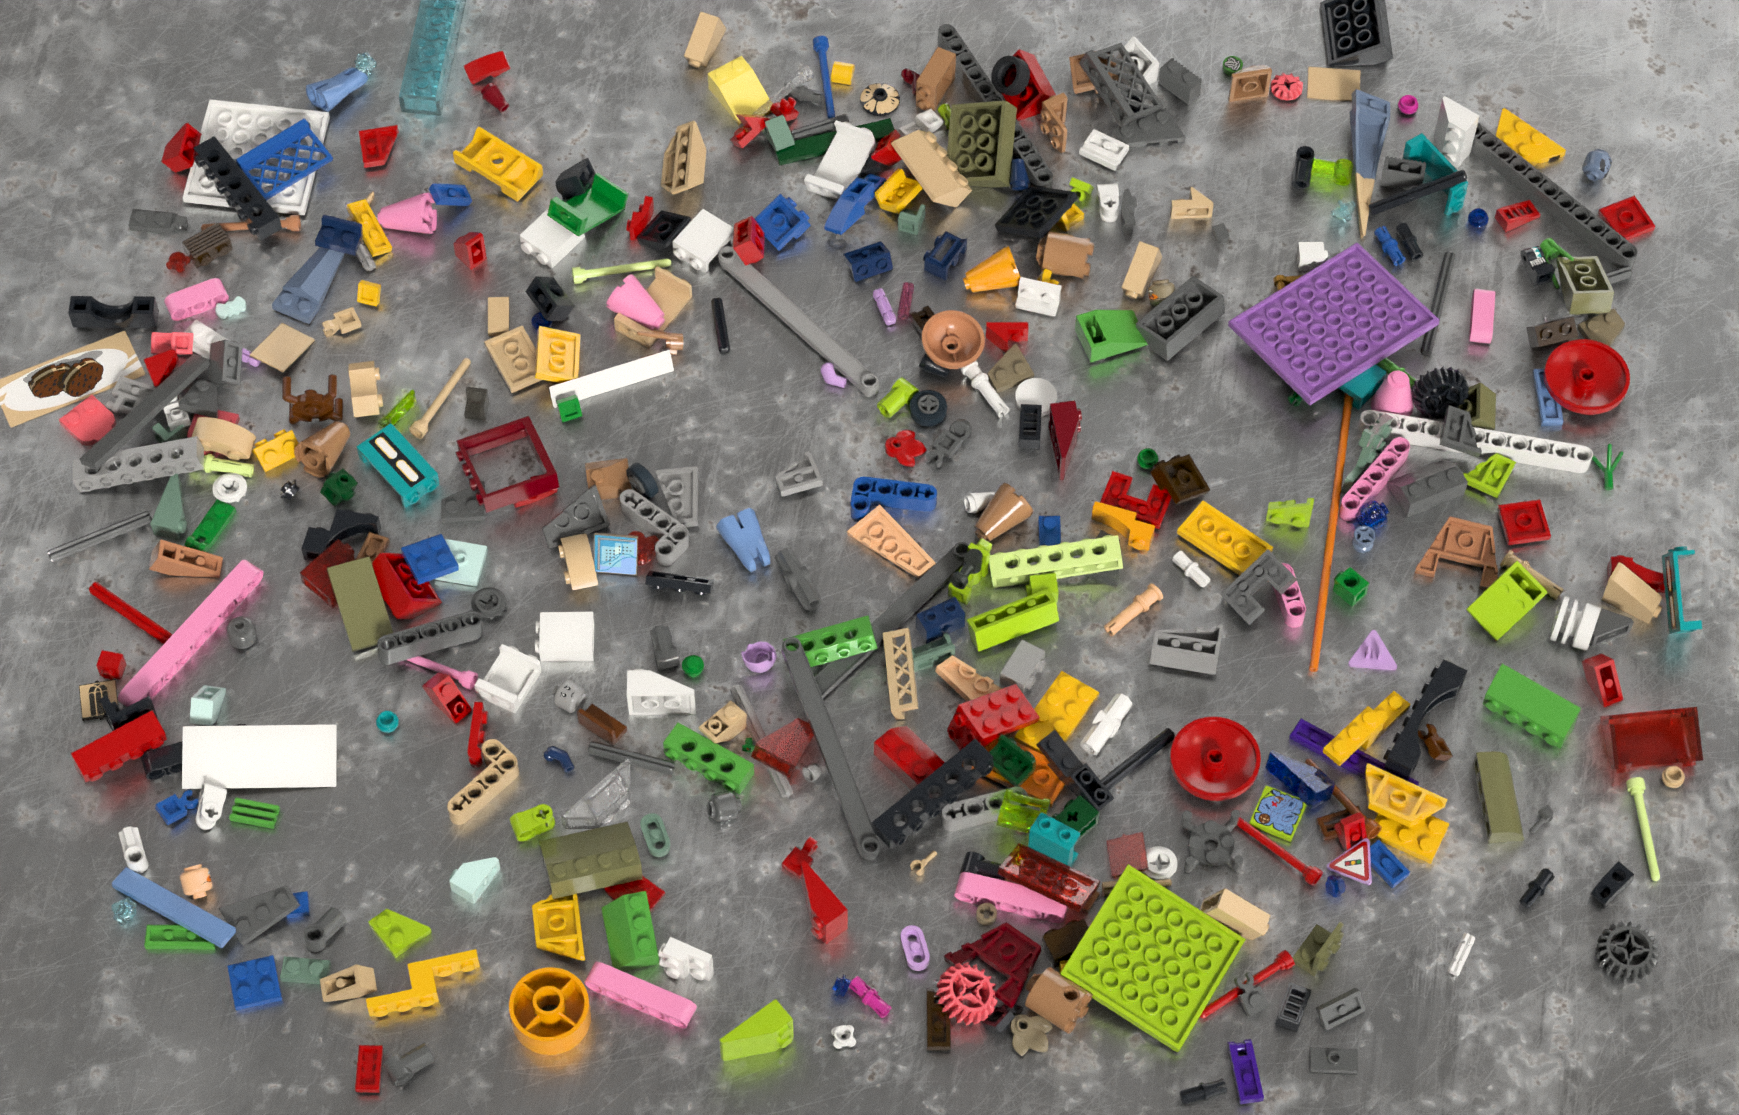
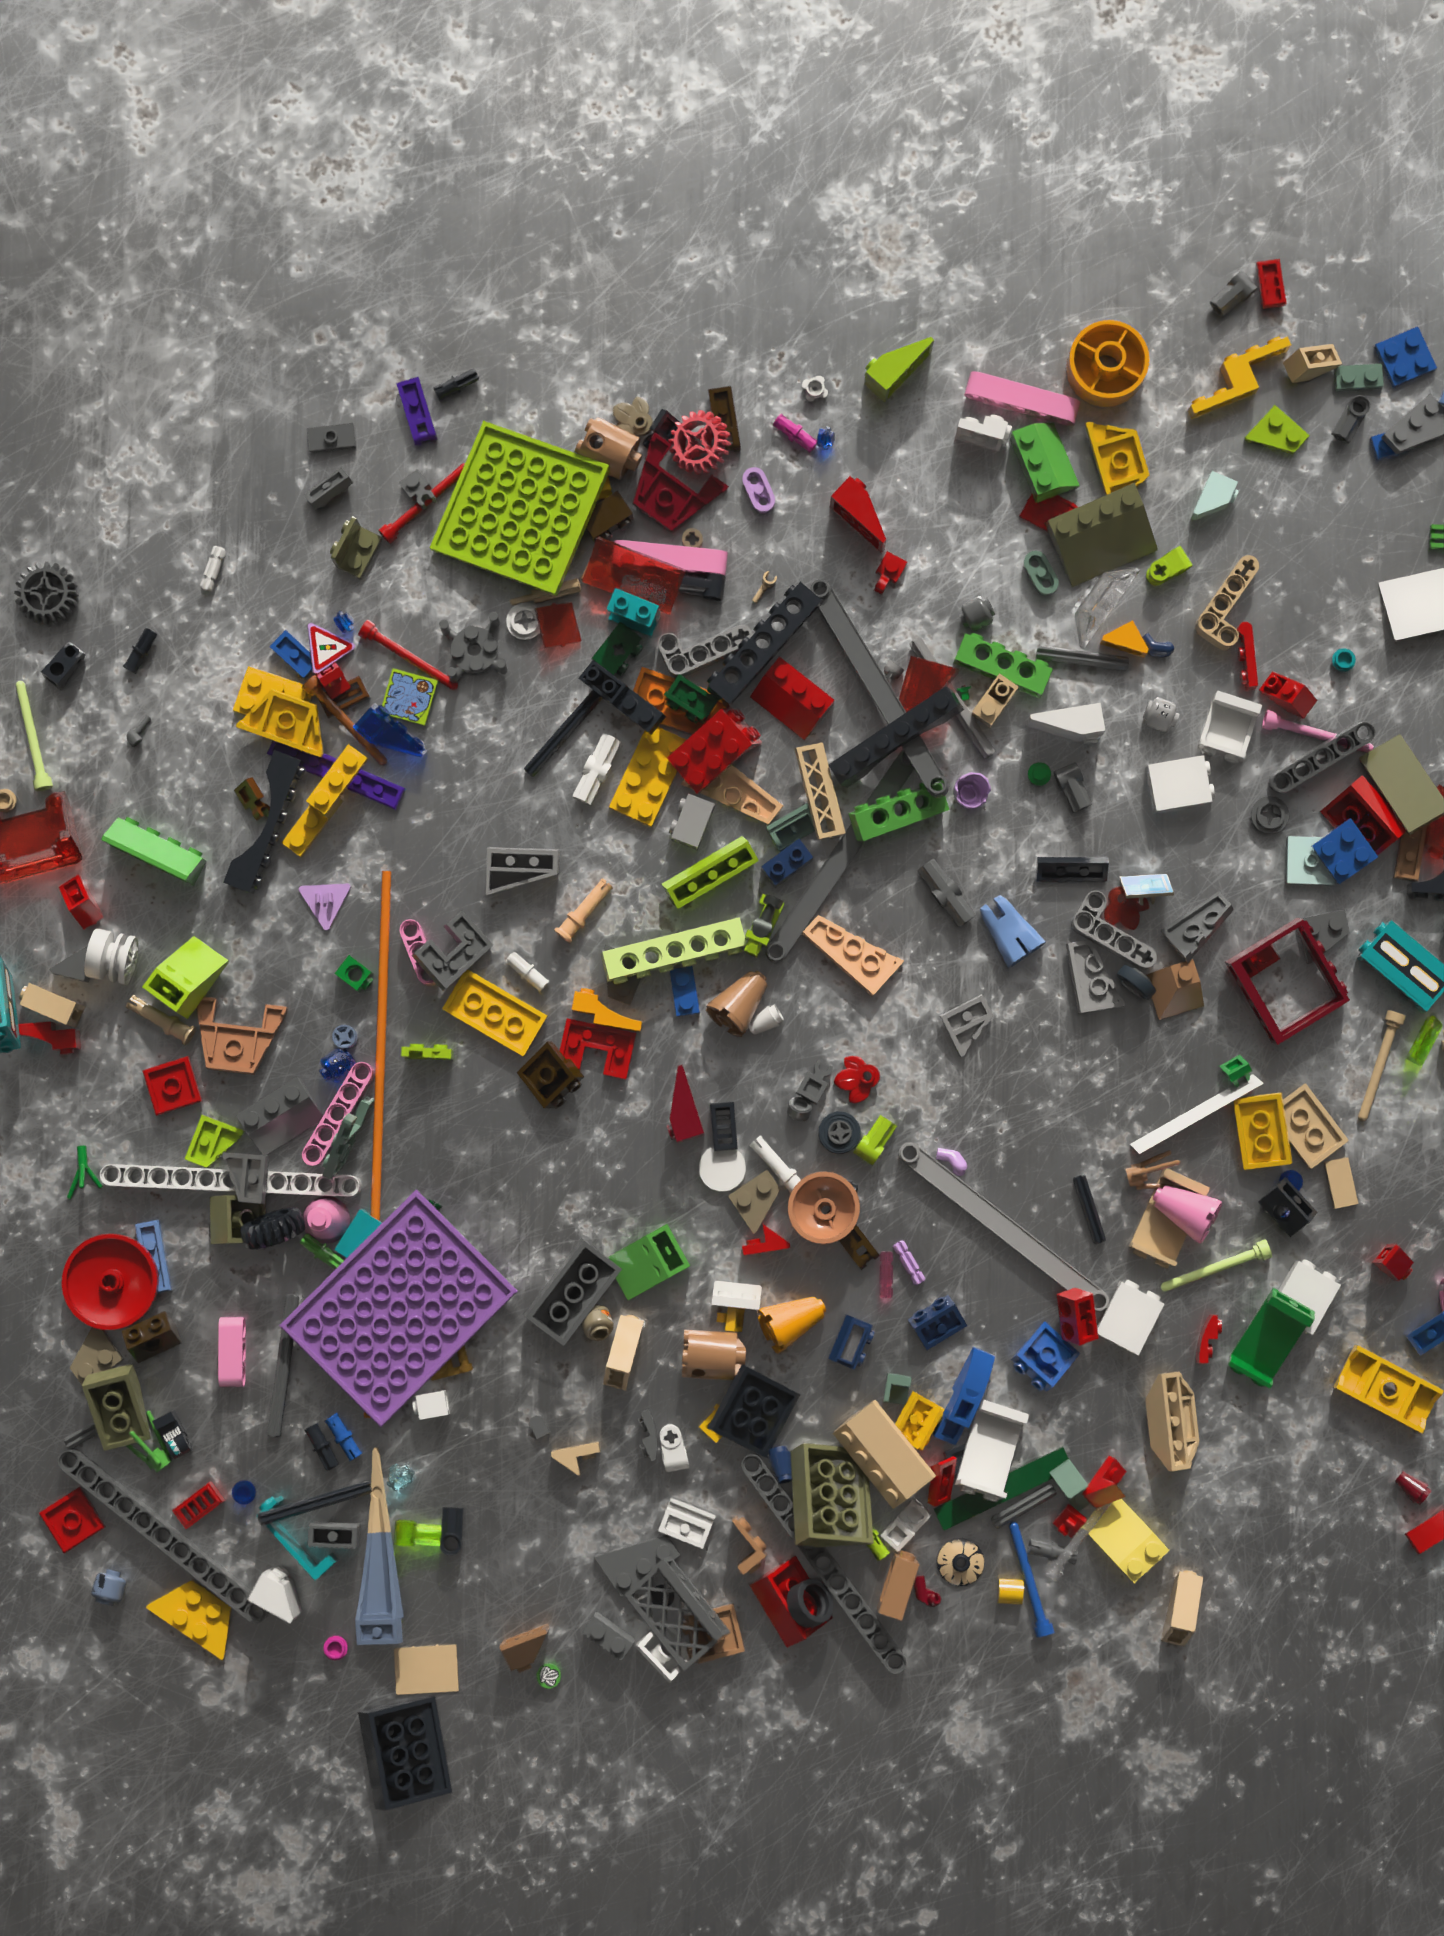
camera: 175 degrees right, 25 degrees up
clear smoke panel [464,387,489,420] -> none
black slope [555,158,596,200] -> none
tan brick [558,533,598,590] -> none
reddish brown panel [577,703,627,746] -> none
black slope [636,210,691,252] -> none
blue beam [851,476,937,522] -> none
clear neon green plate [997,788,1051,833] -> none
lime brick [1025,573,1059,603] -> none
lime tile [1069,177,1094,202] -> none
green plate [1137,448,1159,469] -> none
red dish [1170,717,1261,801] -> none
tan slope [1199,888,1271,940] -> none
coral gear [1271,72,1303,100] -> none
black slope [1275,982,1312,1032] -> none
olive brick [1473,751,1524,843] -> none
none -> black arch [828,686,965,788]
none -> light orange slope [1100,620,1149,658]

